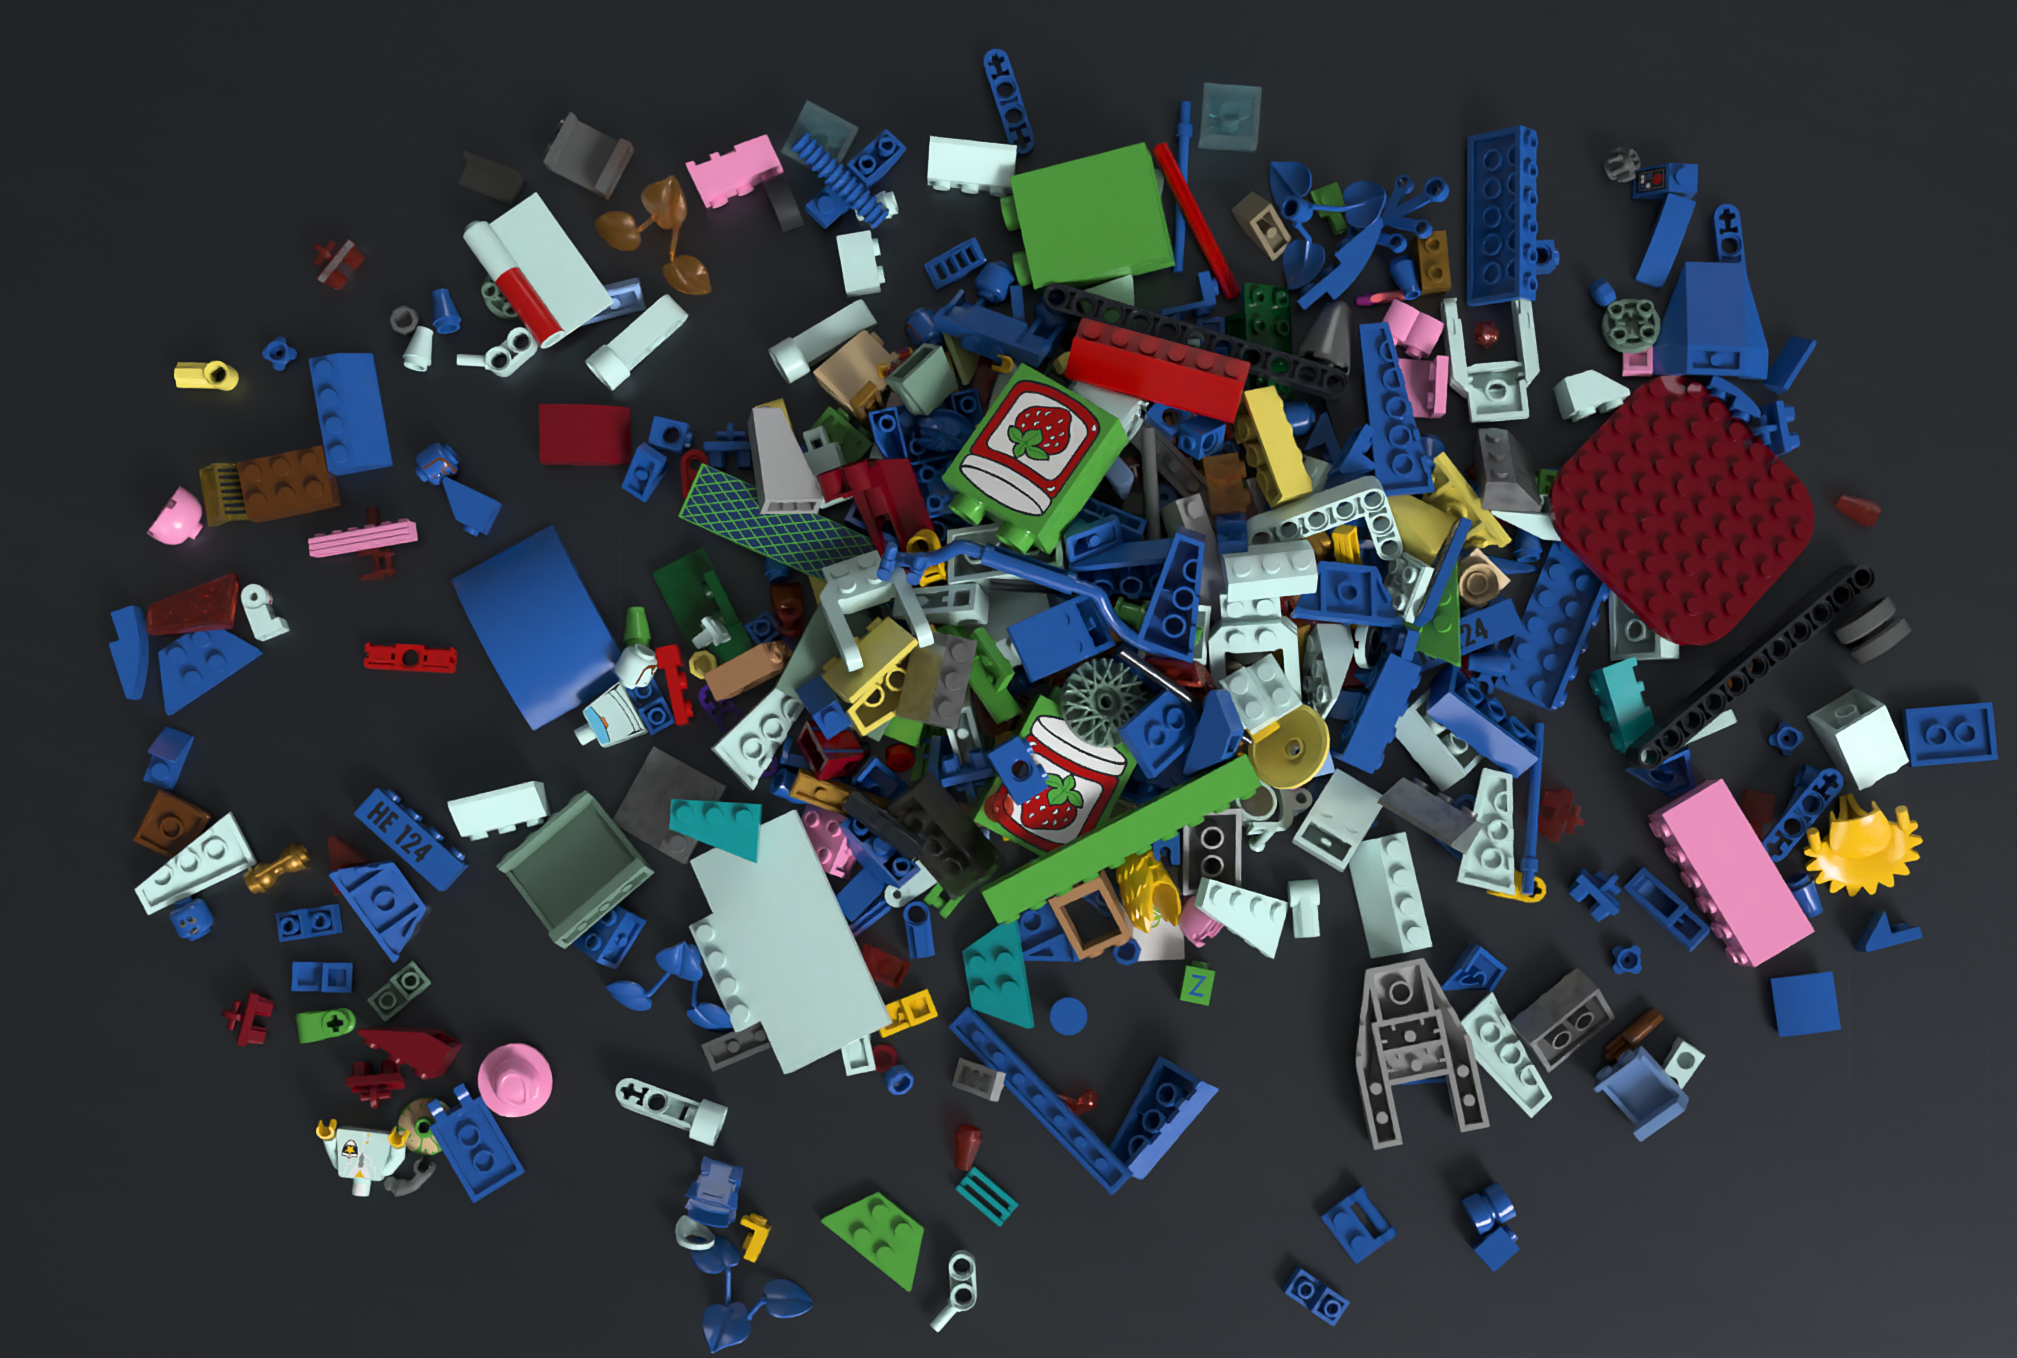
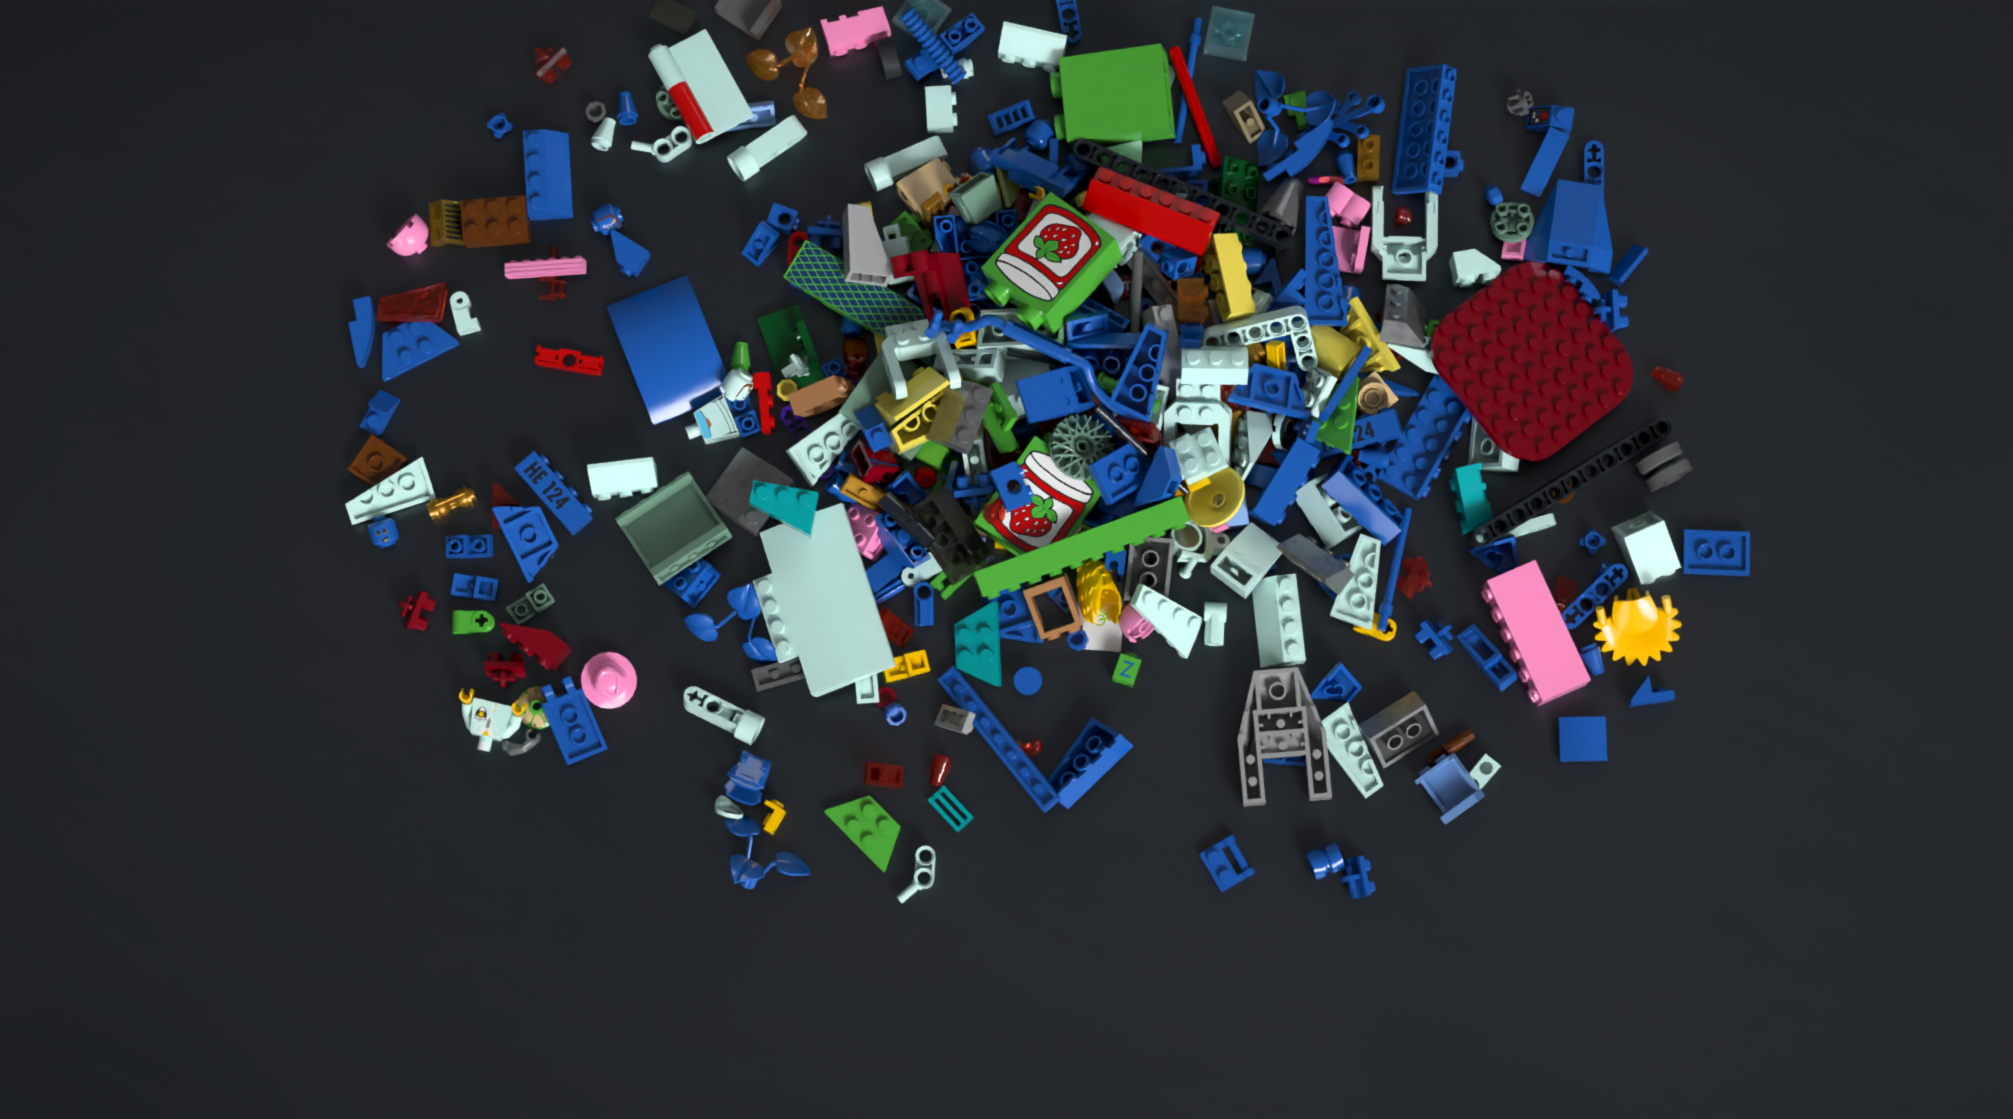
camera: 10 degrees right, 5 degrees down
light yellow piece [174,361,239,391] -> none
dark red slope [539,404,631,466] -> none
blue slope [1281,1265,1350,1327] -> none
blue brick [1470,1223,1520,1272] -> none
blue cone [1513,526,1542,563] -> none
blue plate [1612,945,1642,974] -> none
none -> clear red slope [864,762,904,789]
none -> blue hips [1341,856,1376,899]

